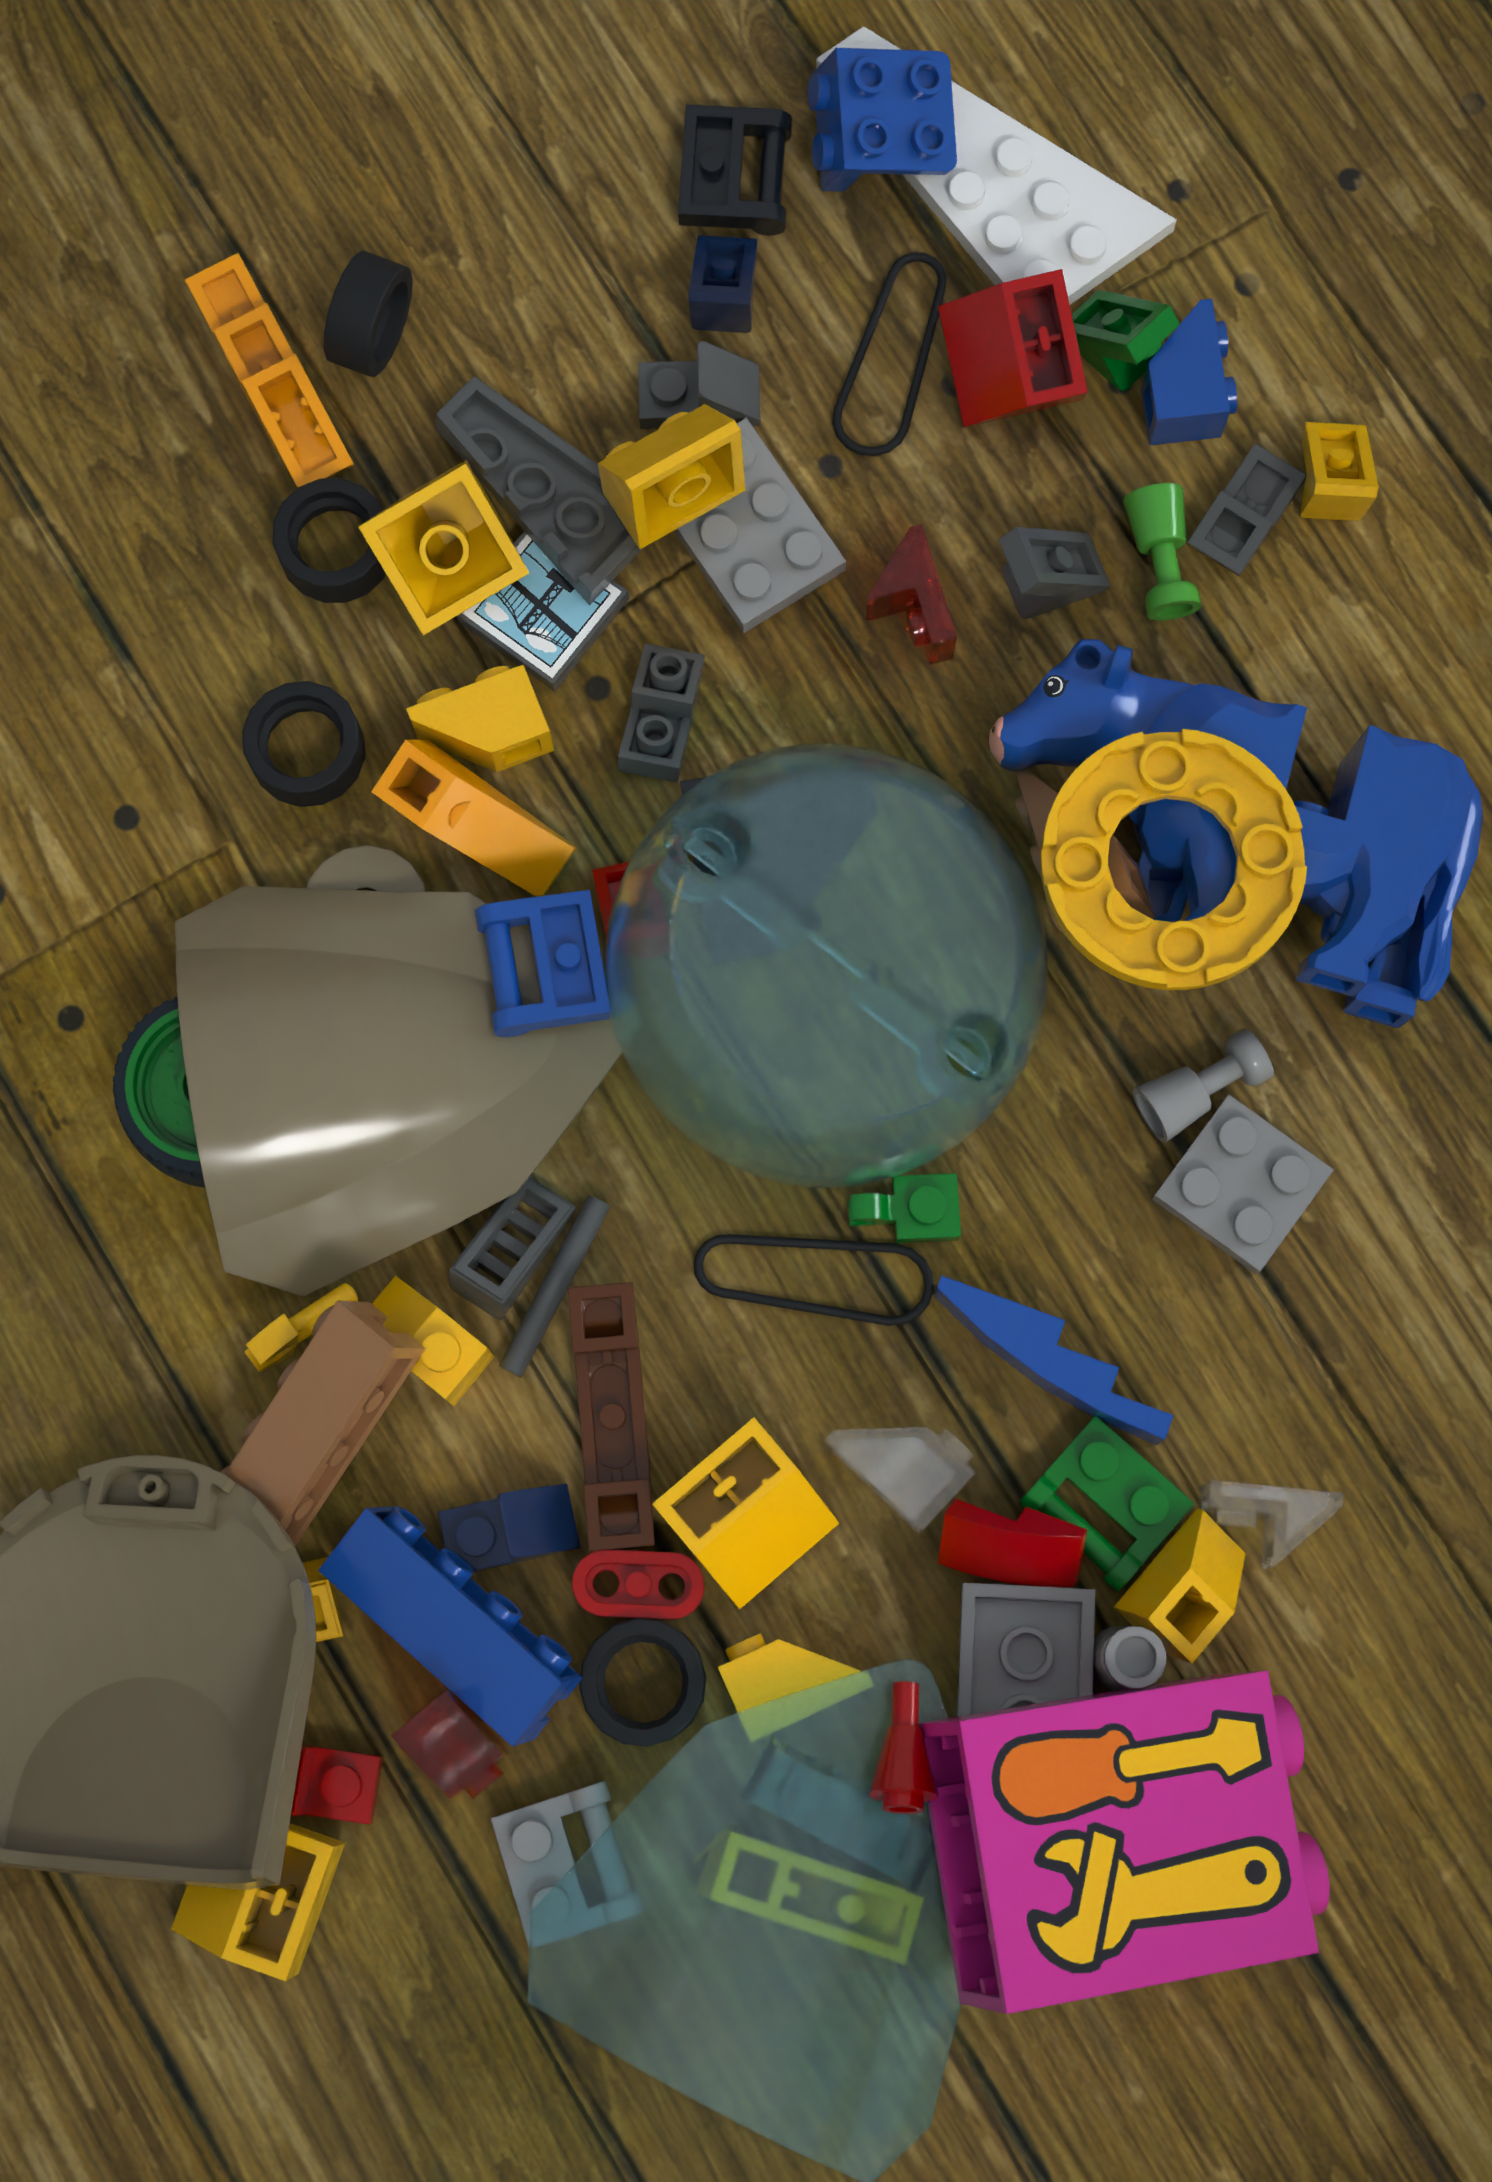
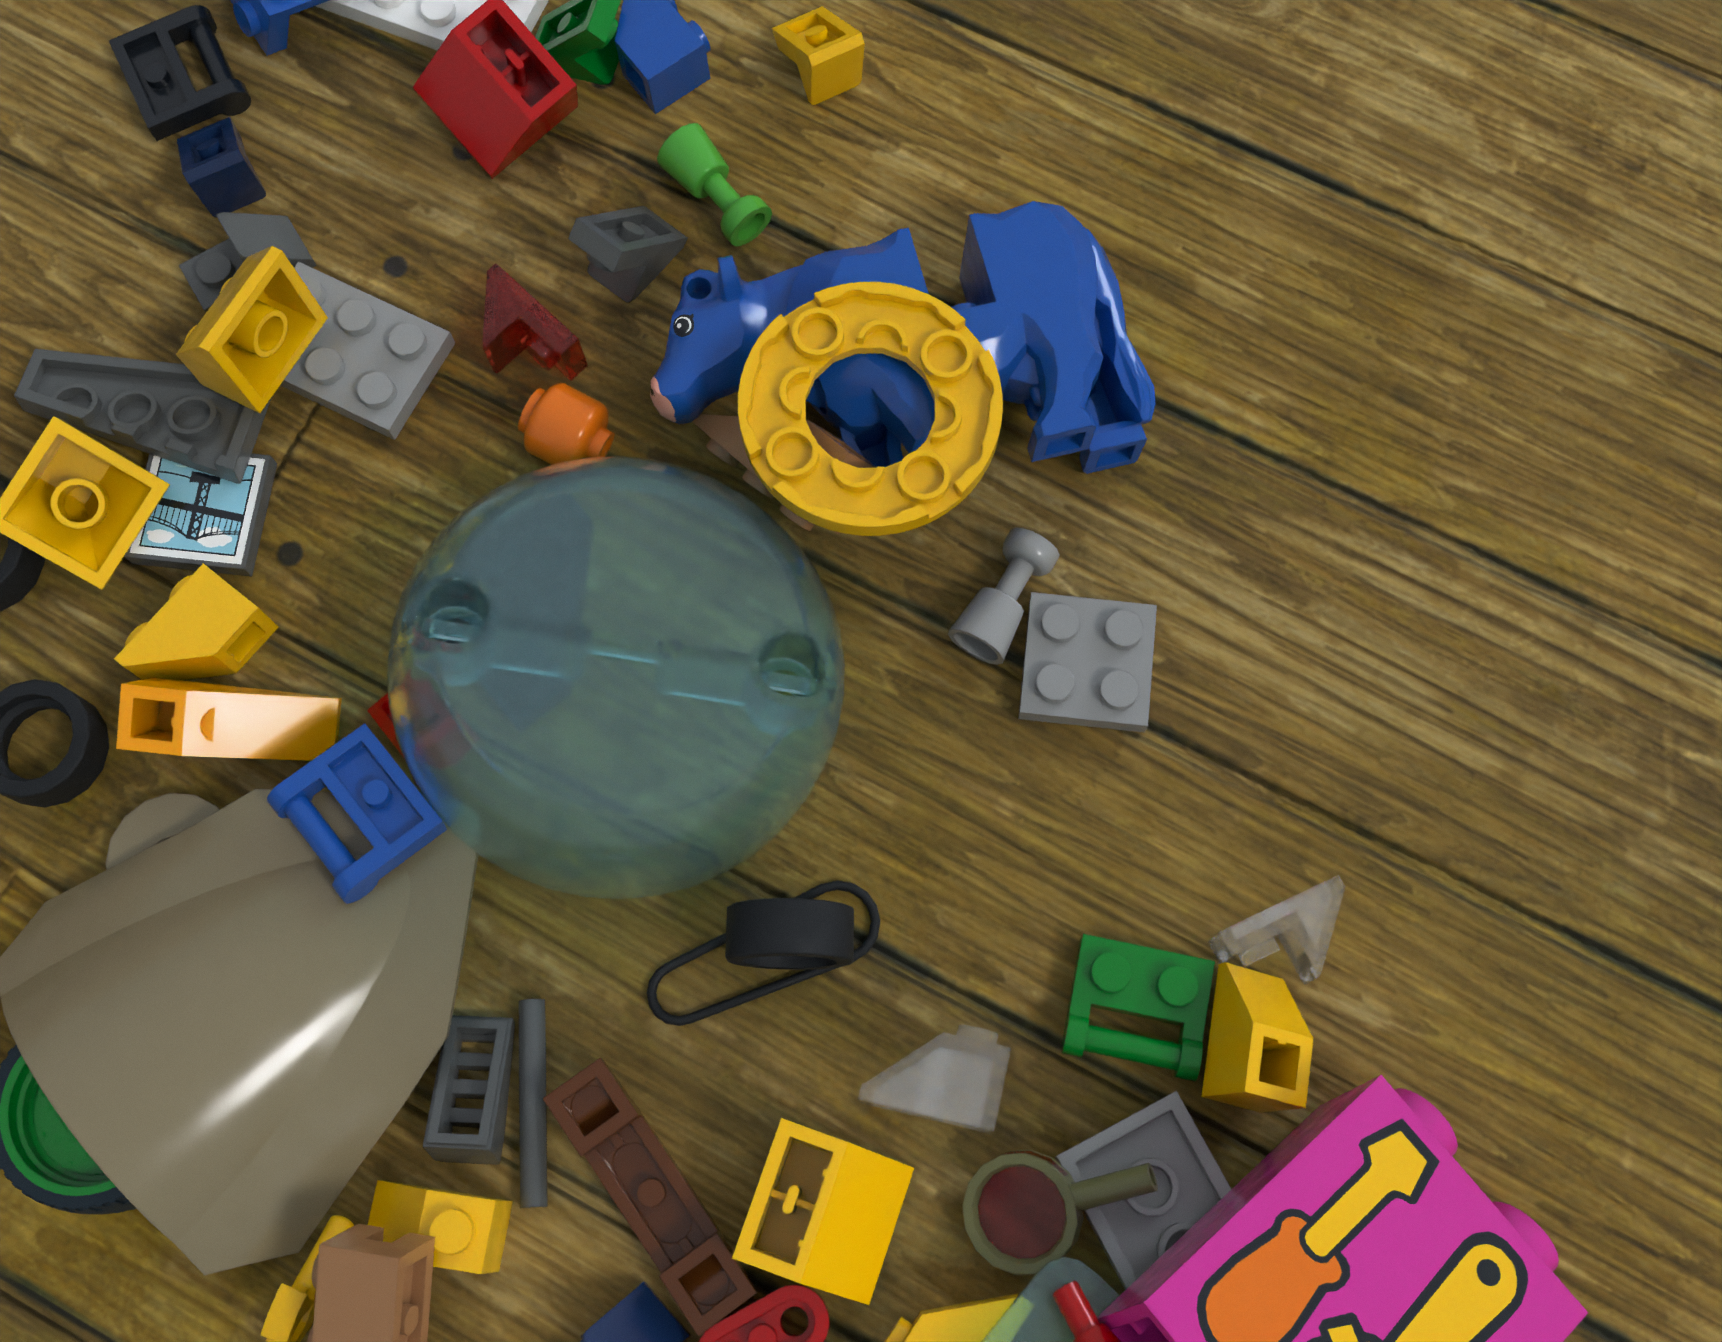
camera: 30 degrees left, 5 degrees down
dark grey slope [617,643,705,782] -> none
black piece [832,252,947,456] -> none
green plate [848,1173,961,1243] -> none
blue slope [934,1276,1173,1445] -> none
red slope [938,1498,1088,1588] -> none
light grey piece [1093,1626,1166,1691] -> none
dark grey slope [1187,444,1306,576] -> none
none -> orange head [518,383,615,474]
none -> black tyre [725,898,854,970]
none -> piece [962,1150,1158,1275]

